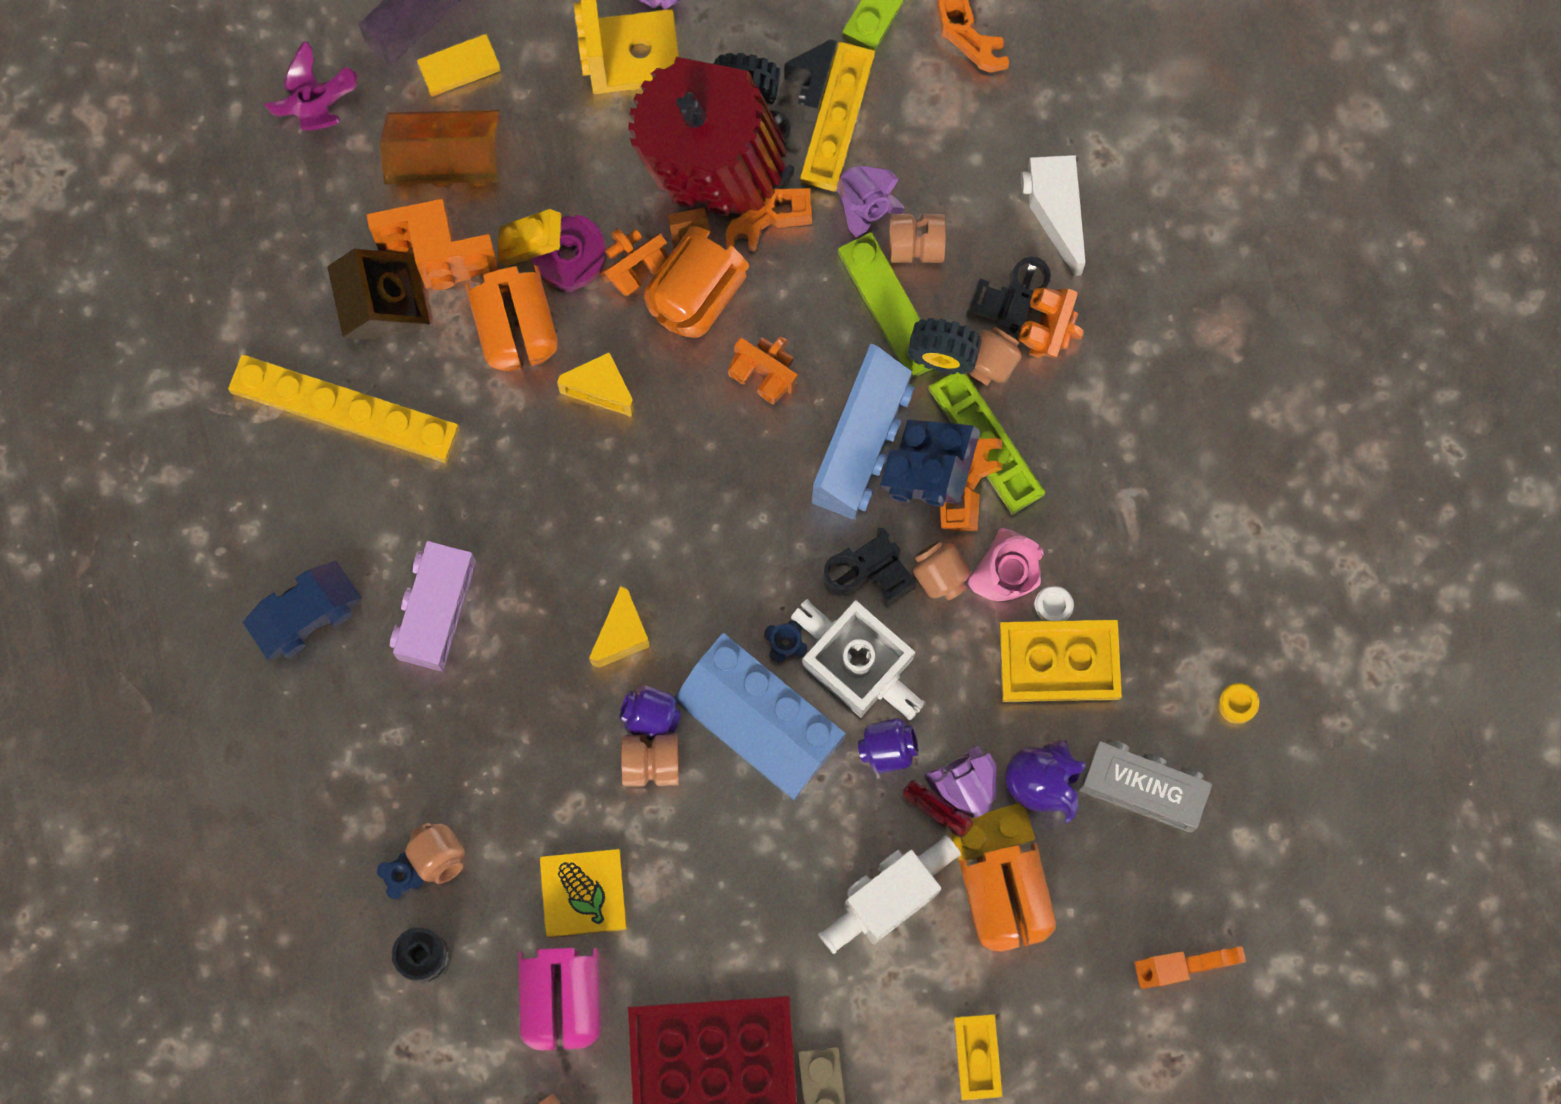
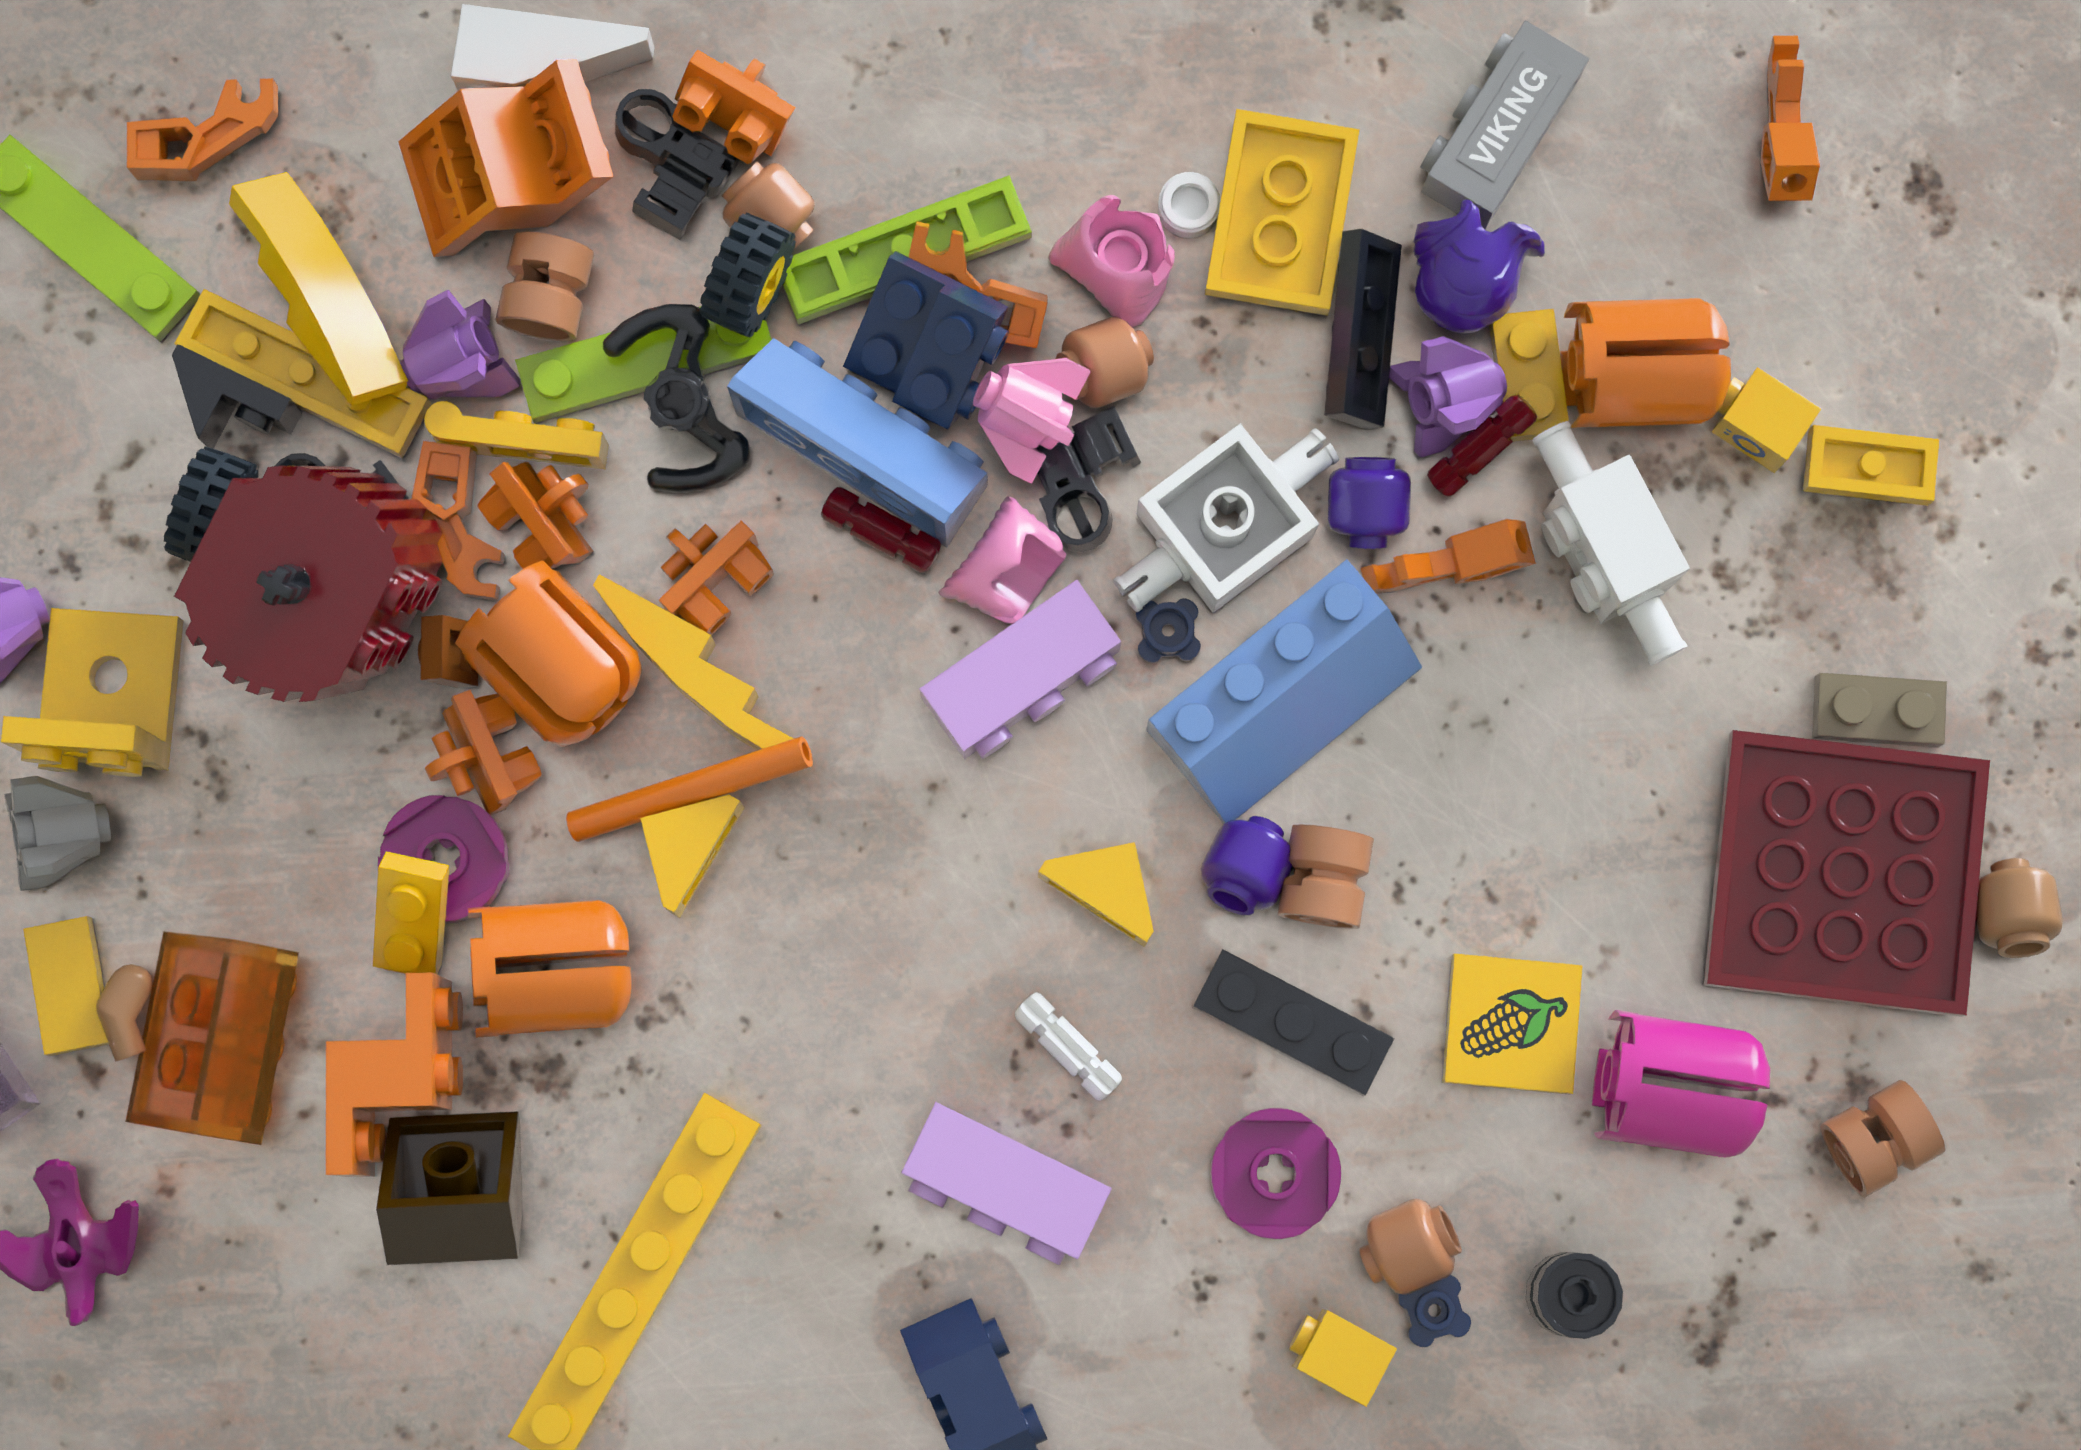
camera: 80 degrees left, 5 degrees up
none -> light grey brick [4,776,111,891]
none -> medium nougat arm [96,964,153,1062]
none -> yellow slope [229,172,408,406]
none -> orange bracket [398,59,614,257]
none -> yellow plate [424,401,609,470]
none -> orange hips [477,462,594,570]
none -> orange piece [566,736,813,842]
none -> yellow slope [593,574,794,751]
none -> black piece [602,304,750,493]
none -> dark red axle [821,487,941,573]
none -> lavender brick [919,580,1121,759]
none -> bright pink hair [939,496,1066,624]
none -> bright pink brick [973,358,1091,484]
none -> white axle [1015,992,1122,1101]
none -> black plate [1192,949,1395,1096]
none -> magenta plate [1210,1108,1341,1239]
none -> yellow brick [1289,1309,1397,1407]
none -> black plate [1324,228,1402,429]
none -> orange piece [1361,519,1536,593]
none -> yellow brick [1711,367,1821,473]

